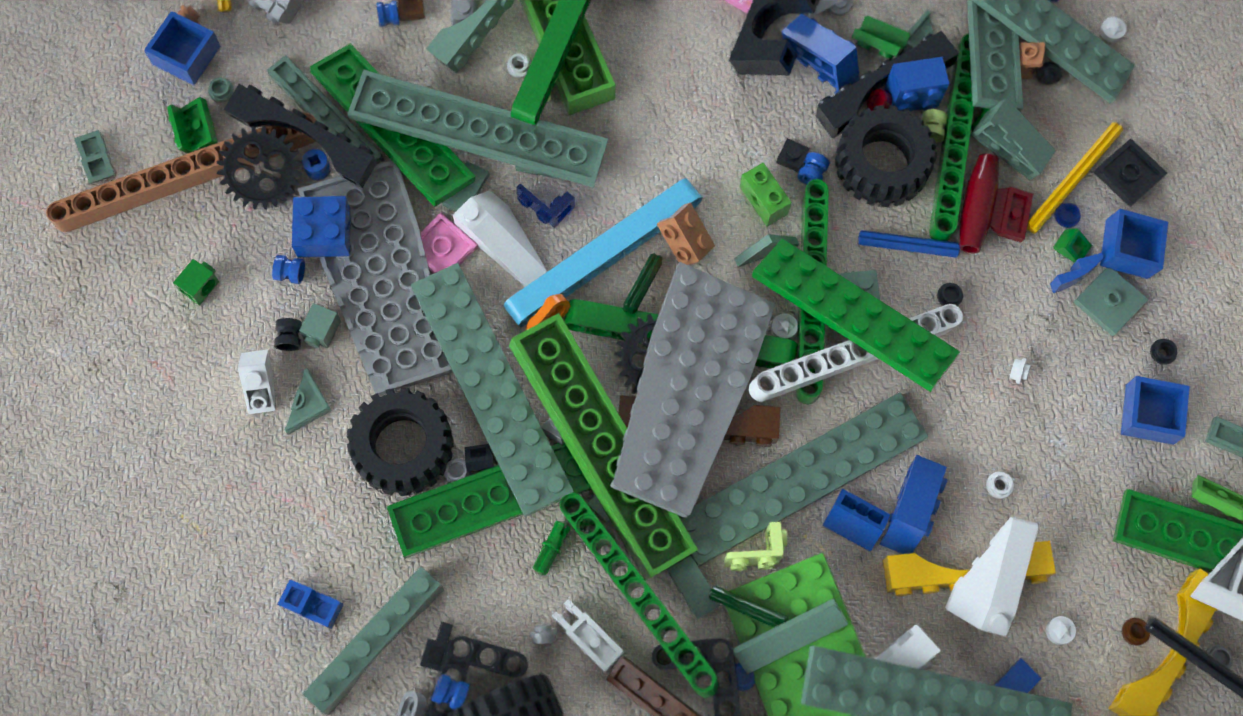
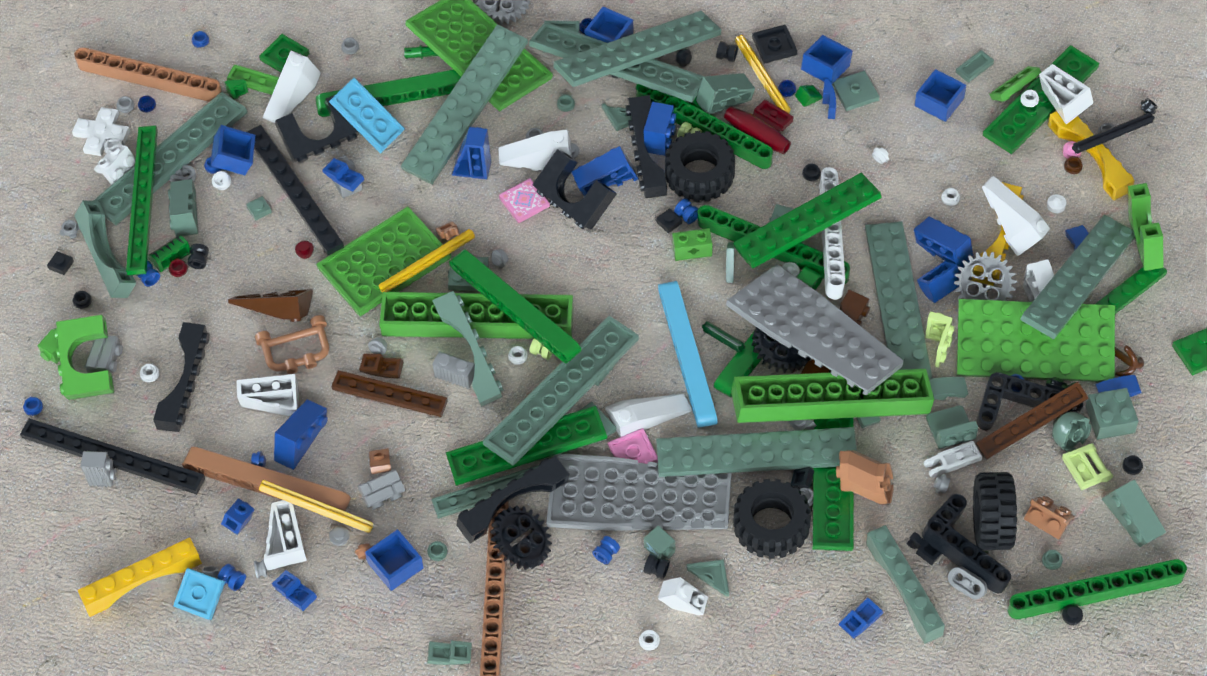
camera: 60 degrees left, 15 degrees down
green bracket [167,97,218,154] -> none
green brick [173,259,219,306] -> none
blue piece [292,196,351,258] -> none
blue wheel [302,149,330,180] -> none
blue wheel [377,0,400,27] -> none
blue wheel [431,674,469,709] -> none
clear blue bracket [516,184,575,228] -> none
orange plate [526,294,570,330] -> none
green axle [533,521,571,575] -> none
green beam [560,493,719,698] -> none
nougat bracket [657,202,715,265] -> none
dark green axle [709,586,788,628] -> none
sand green tile [733,598,848,674] -> none
green bracket [851,15,911,59] -> none
blue axle [858,230,960,258] -> none
dark red tile [867,89,892,111] -> none
nougat bracket [1019,42,1046,79] -> none
white tile [1099,17,1126,43] -> none
black plate [1150,339,1177,365] -> none
none -> white plate [639,630,660,650]
none -> black wheel [716,41,738,62]
none -> nougat brick [836,450,894,504]
none -> sand green bracket [926,405,978,449]
none -> light grey gear [954,251,1017,301]
none -> white plate [1021,90,1039,107]
none -> bright pink tile [1063,141,1081,159]

